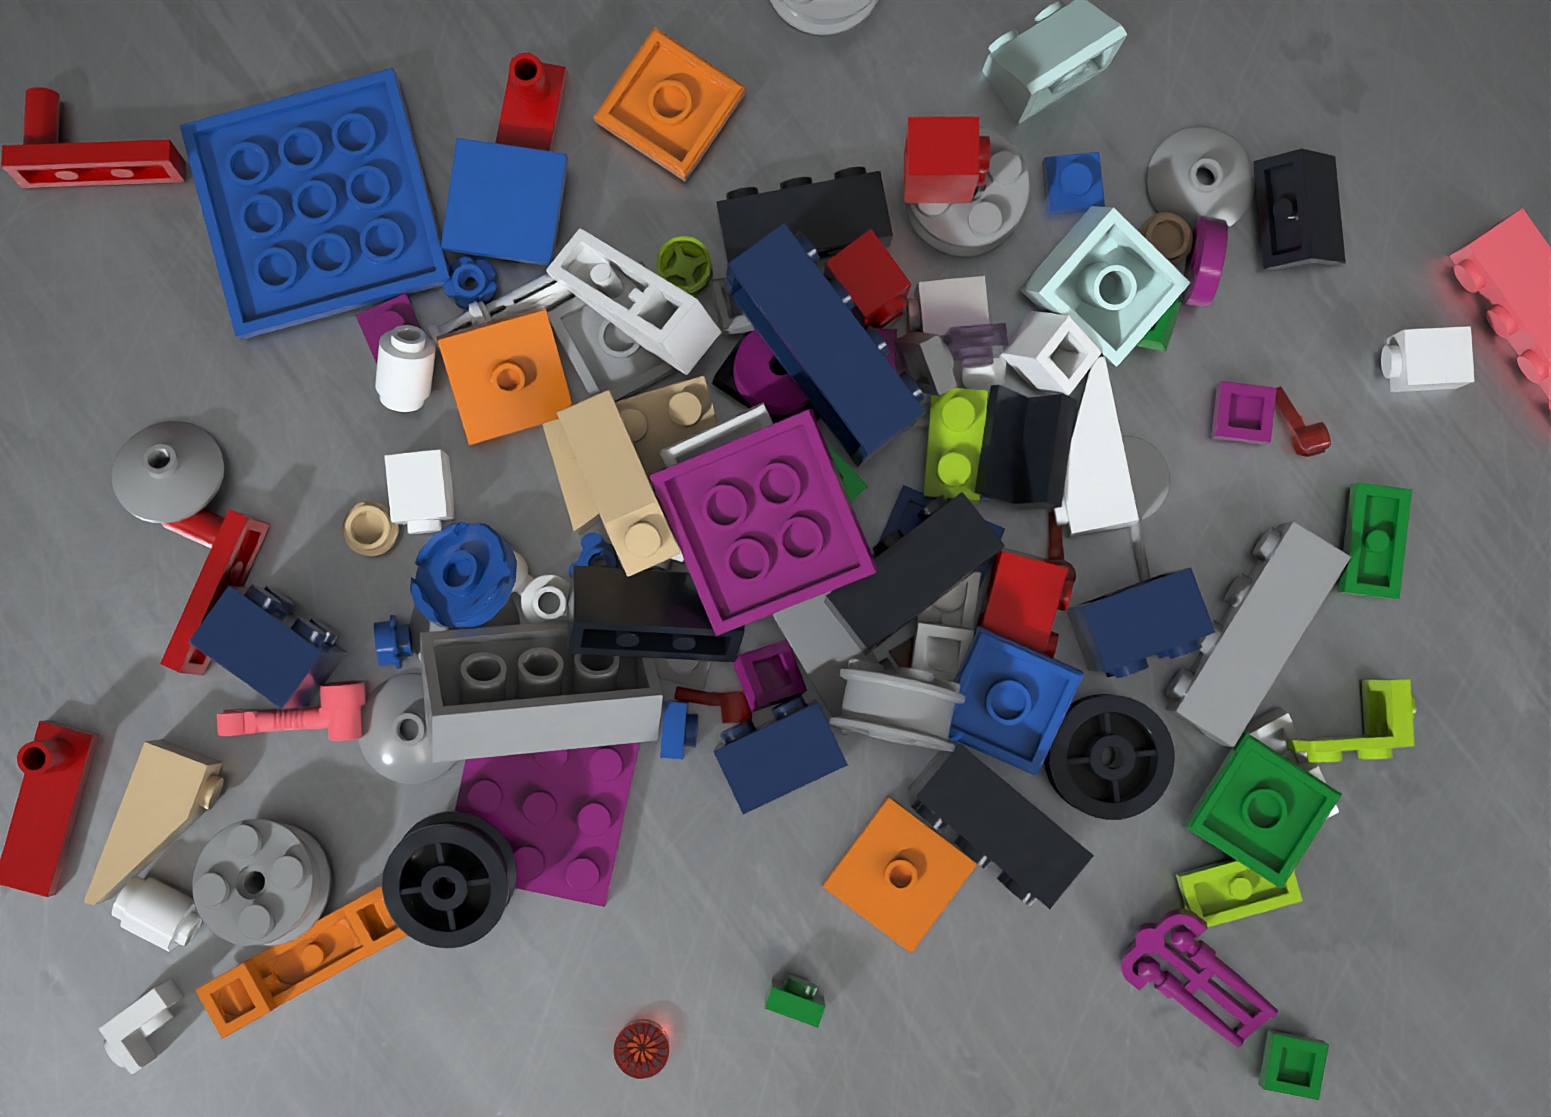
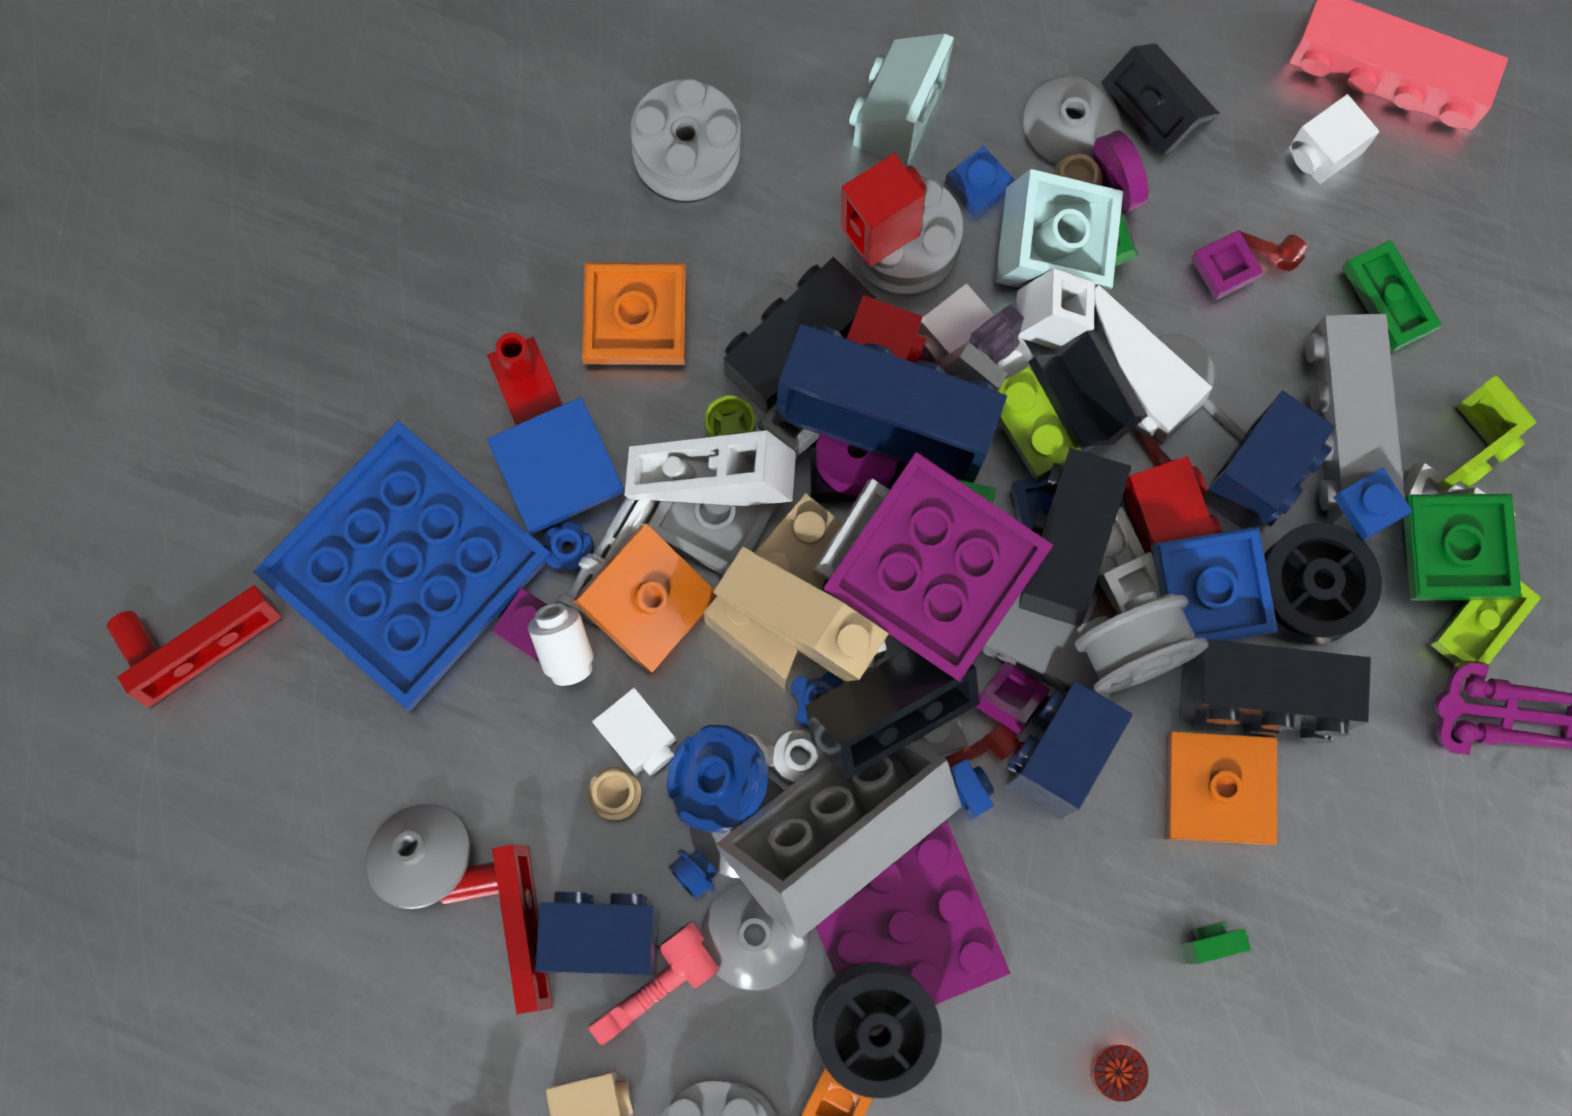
camera: 30 degrees left, 10 degrees down
none -> blue plate [1333,467,1413,541]

